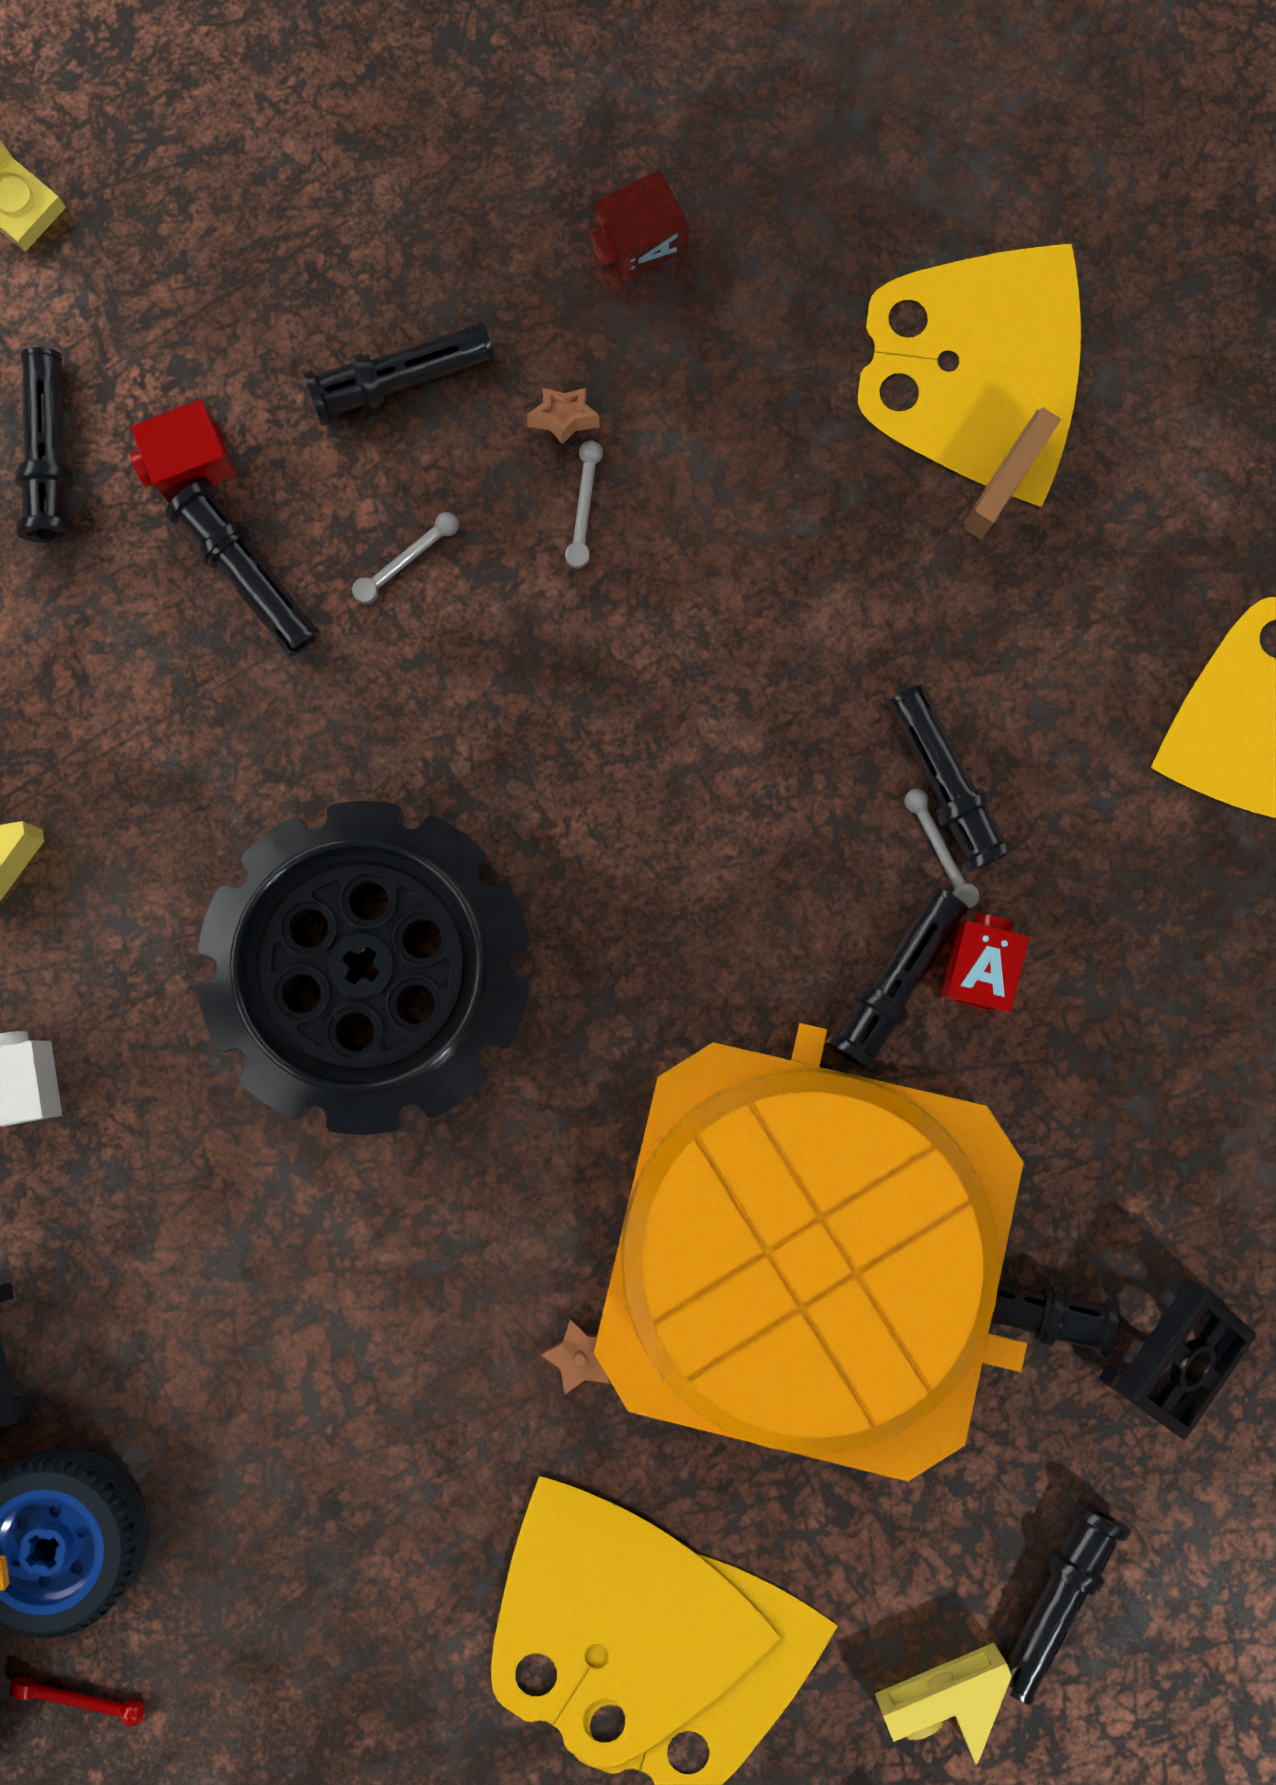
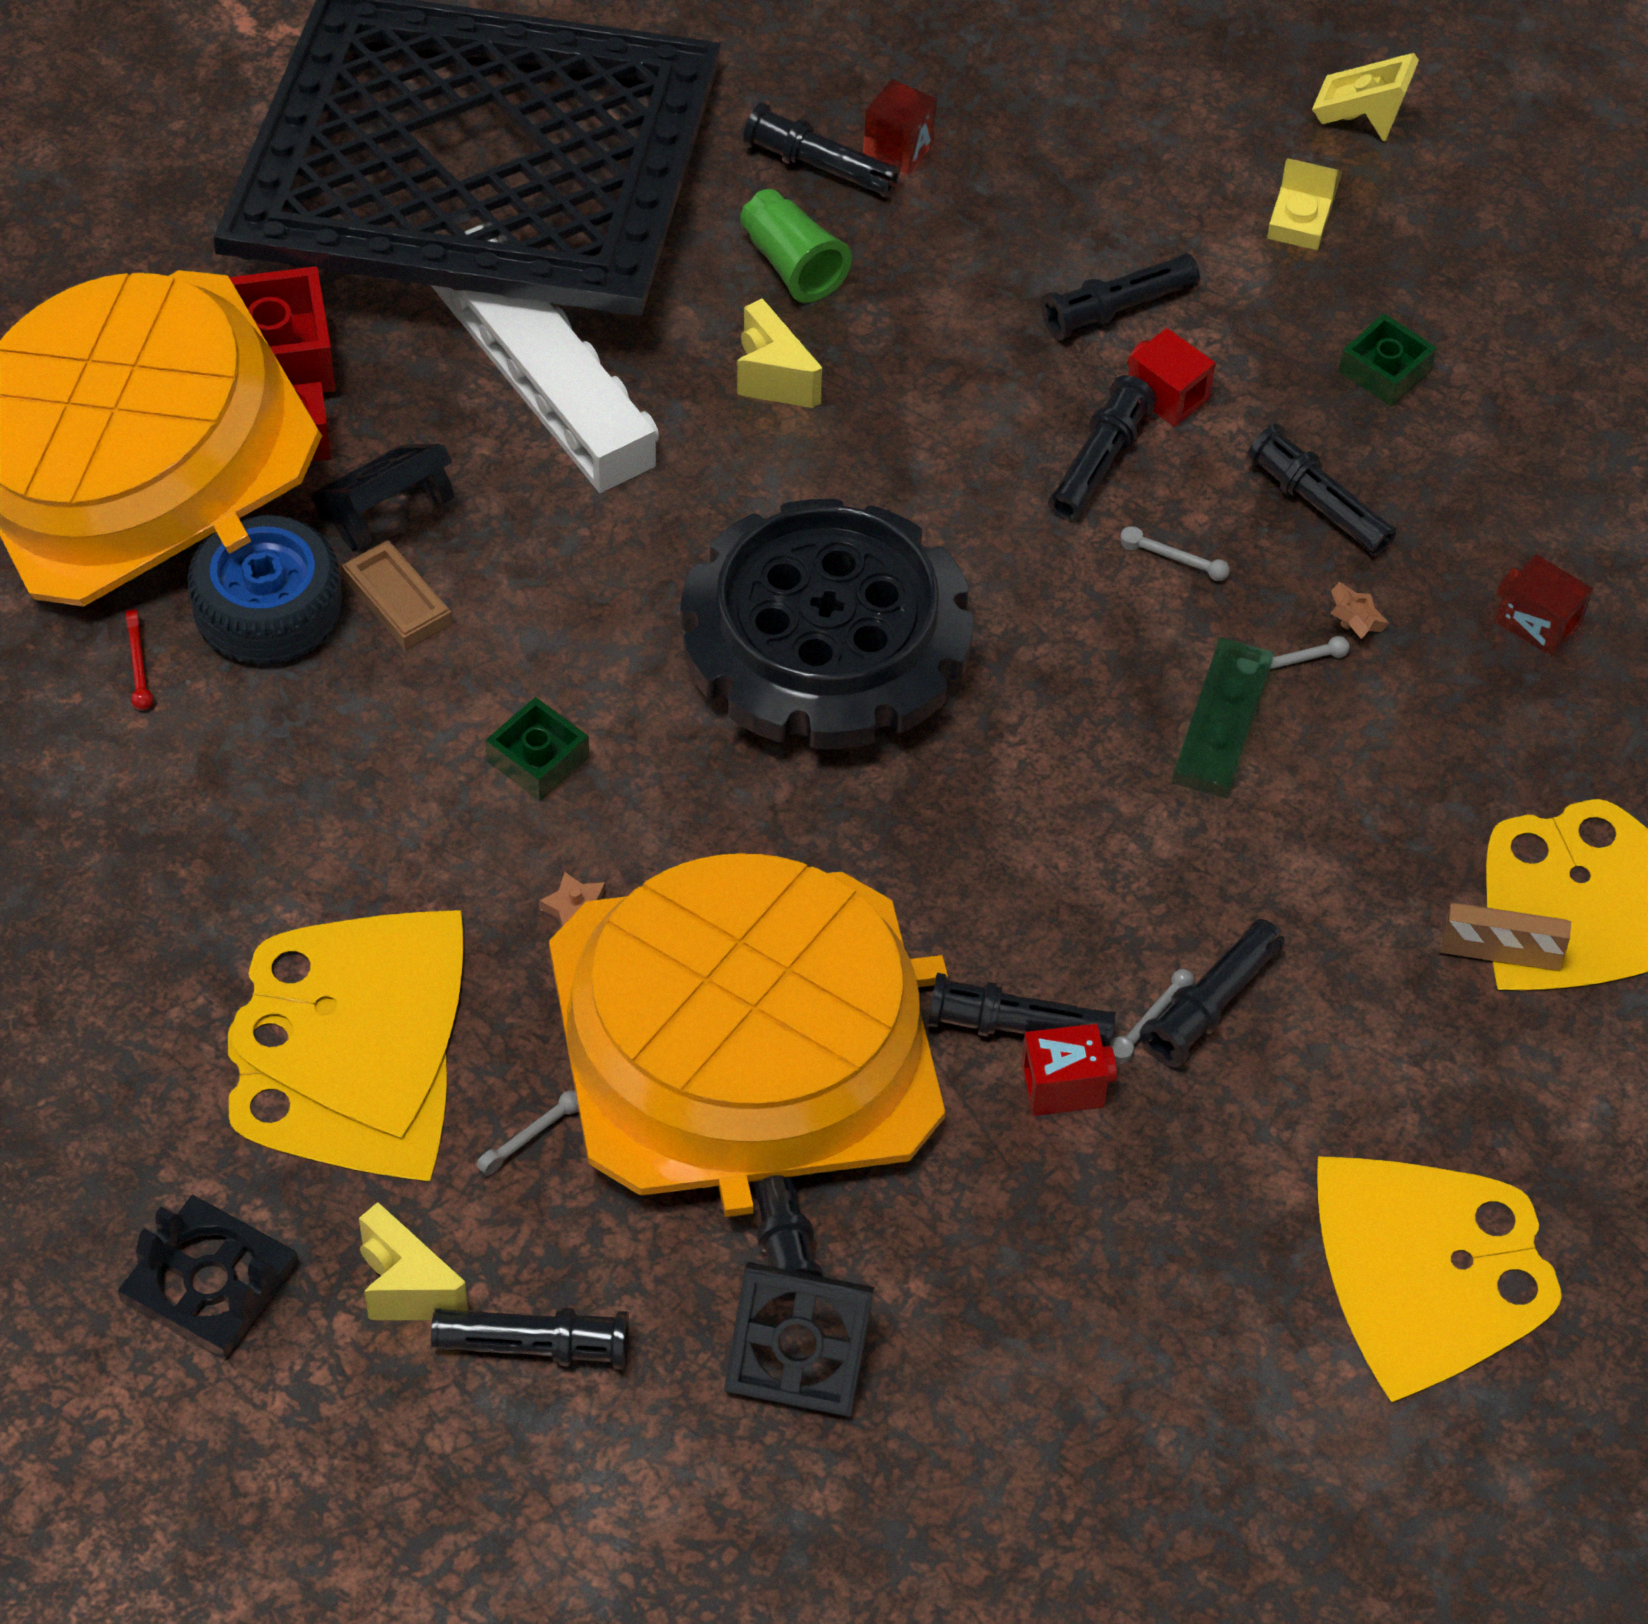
camera: 65 degrees right, 30 degrees down
none -> medium nougat tile [341,540,452,650]
none -> light grey hinge [477,1090,579,1176]
none -> dark green piece [485,697,589,801]
none -> clear green tile [1172,637,1275,799]
none -> dark green piece [1338,313,1437,407]

